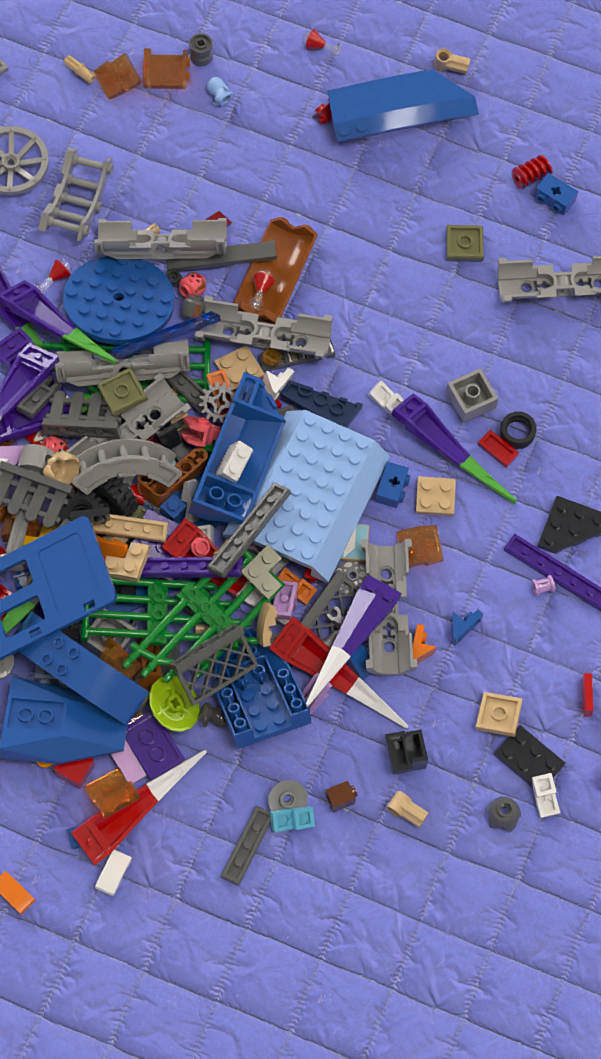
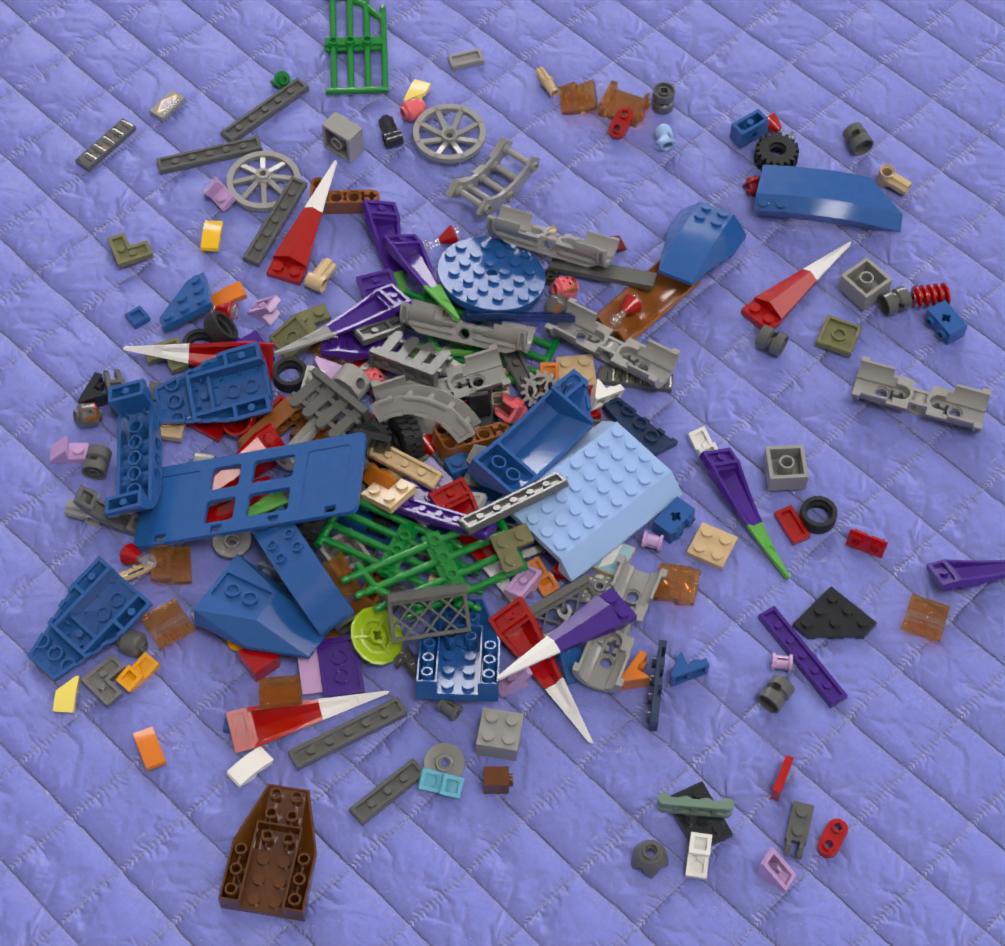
camera: 25 degrees right, 10 degrees down
tan hair [43,451,80,485] -> none
olive plate [97,368,148,416] -> none
coral plate [191,538,210,557] -> none
white brick [214,441,253,483] -> none
tan slope [256,602,277,647] -> none
pearl gold tile [262,348,282,366] -> none
black plate [385,729,428,774] -> none
tan piece [386,791,429,828] -> none
tan plate [476,692,523,737] -> none
none -> reddish brown wedge [218,784,317,922]
none -> dark grey plate [288,696,408,771]
none -> dark grey bush [436,699,463,721]
none -> light grey brick [476,707,524,761]
none -> red plate [609,107,634,140]
none -> lavender bush [641,531,664,552]
none -> dark blue wing [646,640,667,732]
none -> sand green plate [657,792,734,818]
none -> blue wedge [658,202,746,286]
none -> blue brick [729,109,769,148]
none -> red plate [741,242,851,329]
none -> black tyre [754,132,799,172]
none -> dark grey wheel [755,324,789,357]
none -> dark grey wheel [757,674,795,713]
none -> light grey brick [838,257,893,311]
none -> dark grey wheel [842,122,874,156]
none -> red hinge [845,528,888,559]
none -> dark grey wheel [878,286,912,317]

